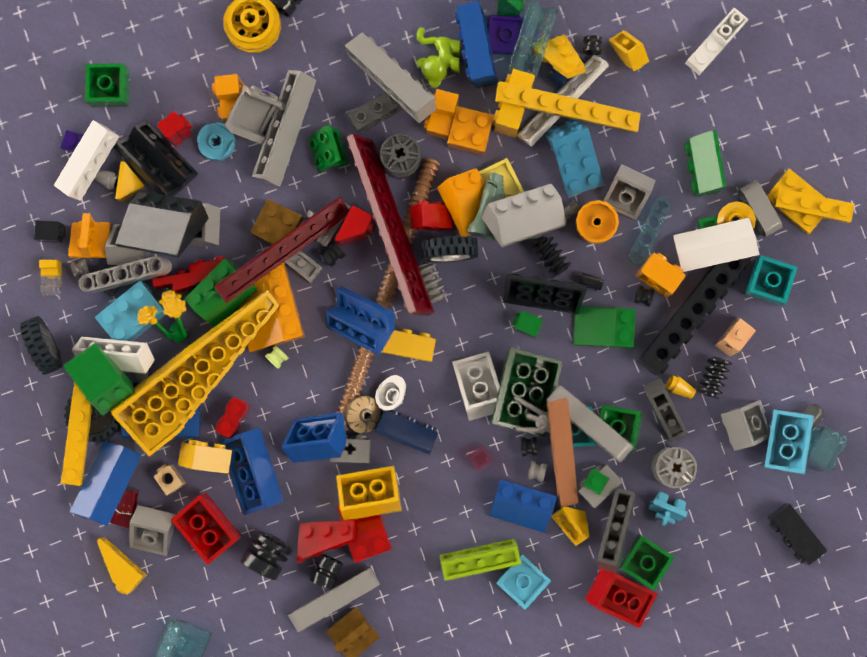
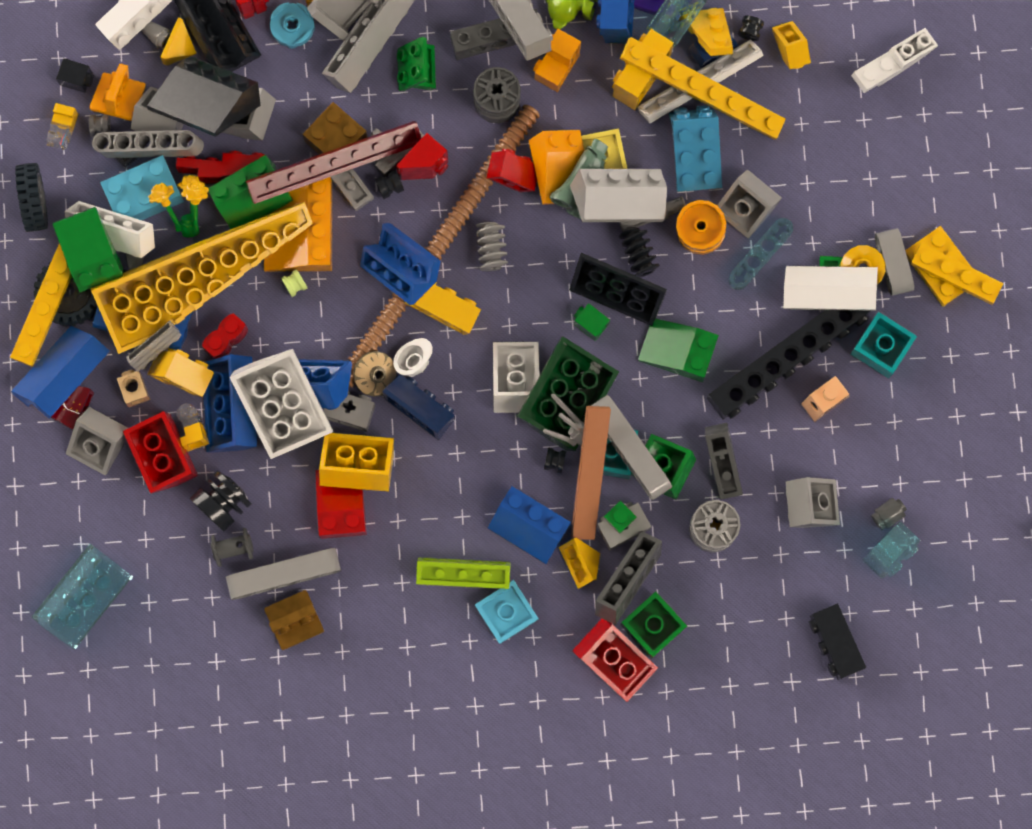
camera: 10 degrees right, 5 degrees down
yellow slope [97,537,147,595] -> none
red wing [296,520,357,563] -> none
black wheel [309,554,343,589] -> none
dark red plate [347,134,435,316] -> none
black wheel [421,236,478,263] -> none
light orange brick [447,106,494,156] -> none
clear pink plate [467,445,494,472] -> none
light grey wheel [527,461,547,483] -> none
black pin [579,272,604,291] -> none
black wheel [634,285,655,307] -> none
light orange brick [635,253,686,298] -> none
medium azure hips [648,492,688,527] -> none
yellow cone [666,375,696,399] -> none
slope [684,130,726,197] -> none
black piece [697,357,732,399] -> none
medium azure slope [765,409,814,474] -> none
none -> light grey piece [126,320,181,372]
none -> leg [177,403,209,452]
none -> dark grey hose [211,528,254,567]
none -> white slope [230,349,333,459]

